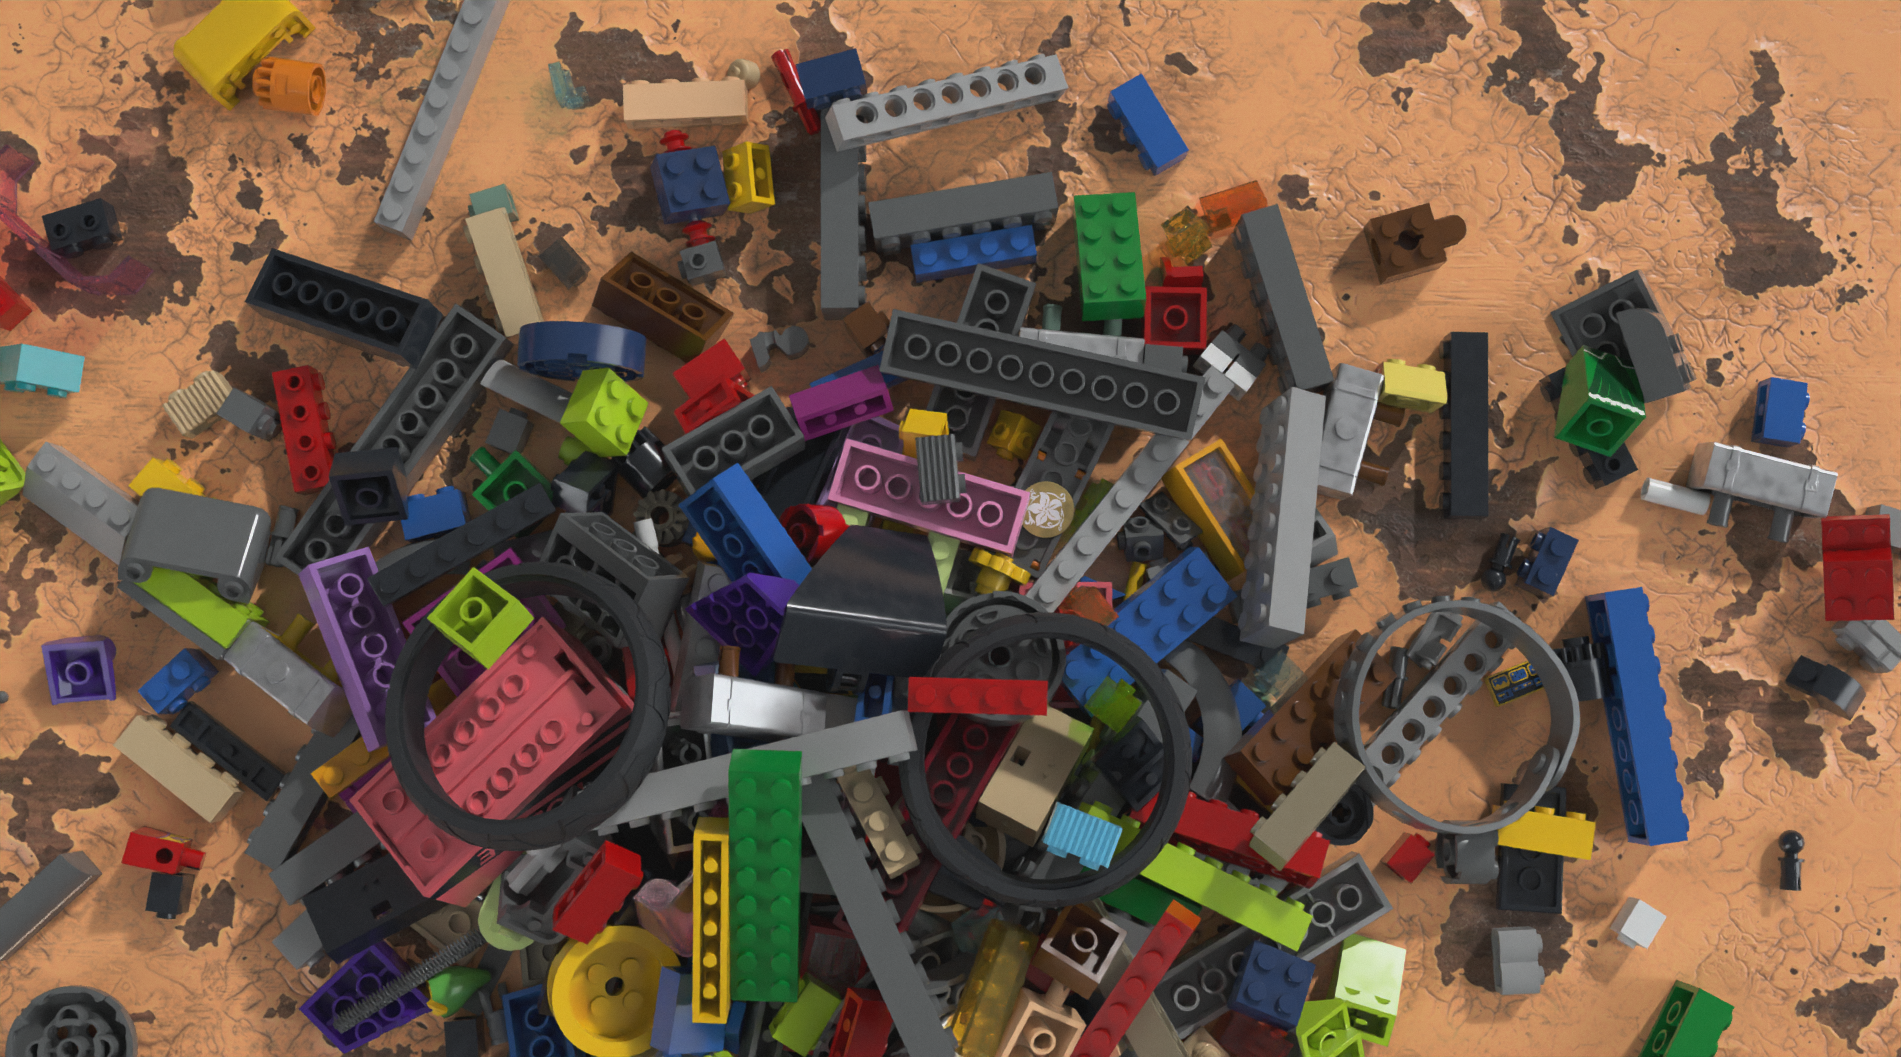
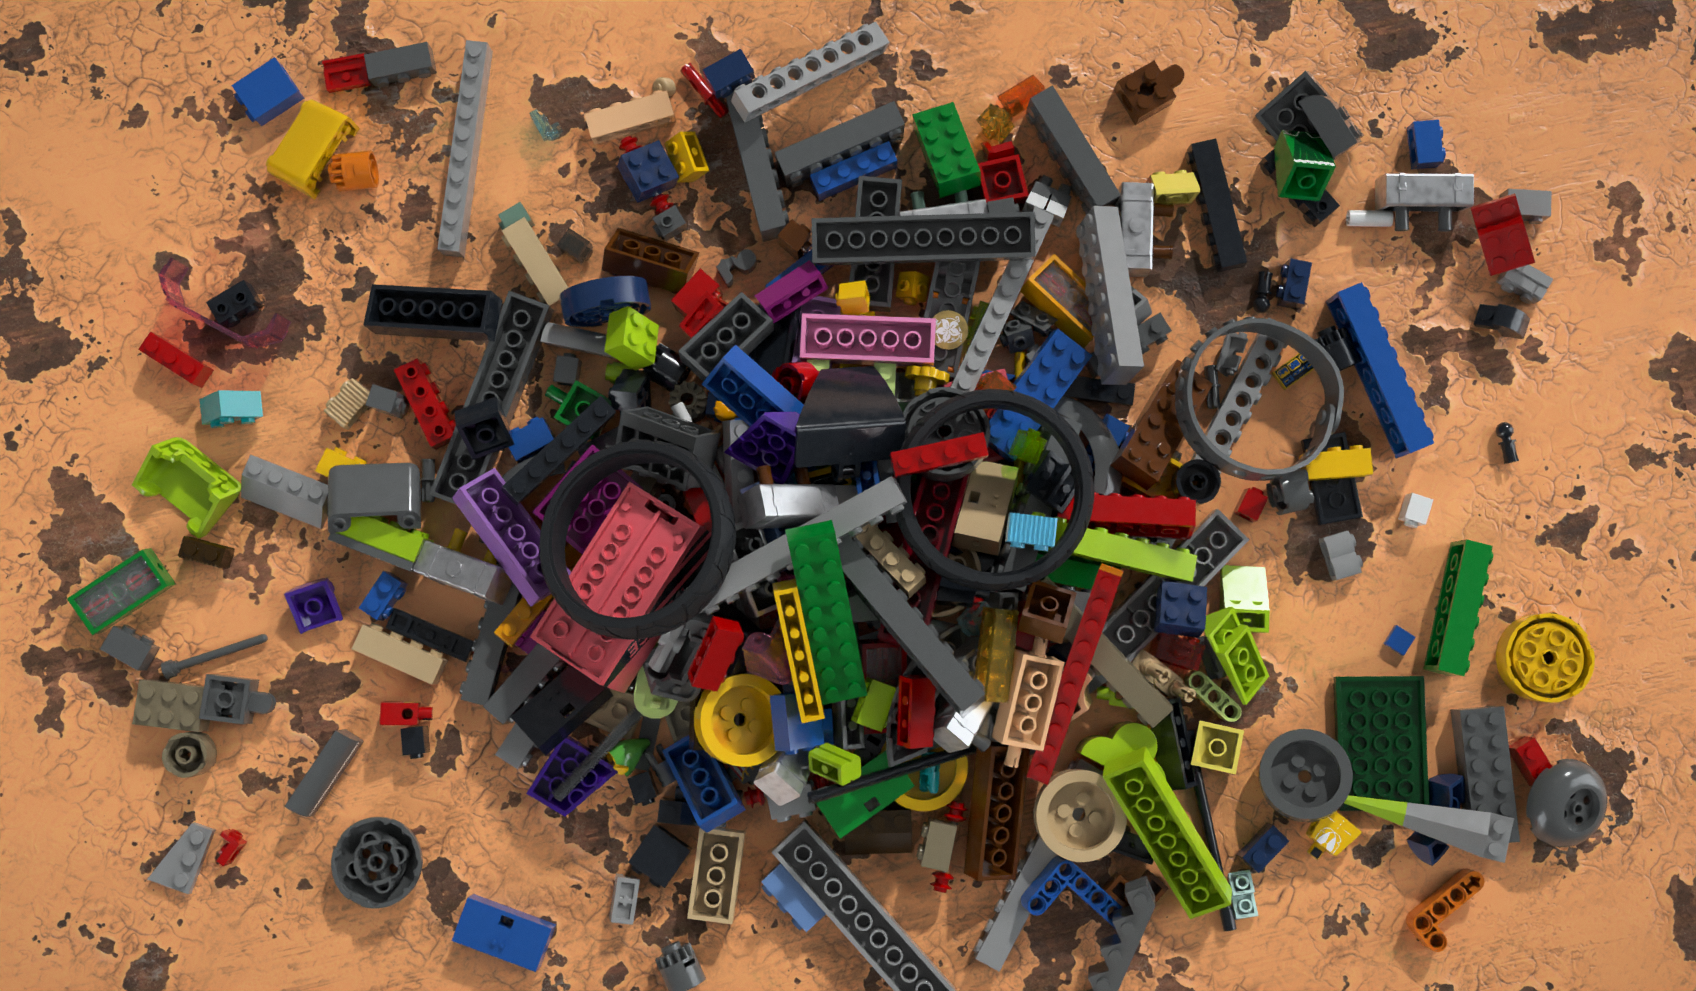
camera: 15 degrees left, 0 degrees up
lime brick [427,567,534,670] -> none
dark grey brick [915,434,966,505] -> none
blue brick [1107,73,1189,176] -> none
dark tan brick [1249,742,1366,871] -> none
clear light blue bracket [1252,649,1304,699] -> none

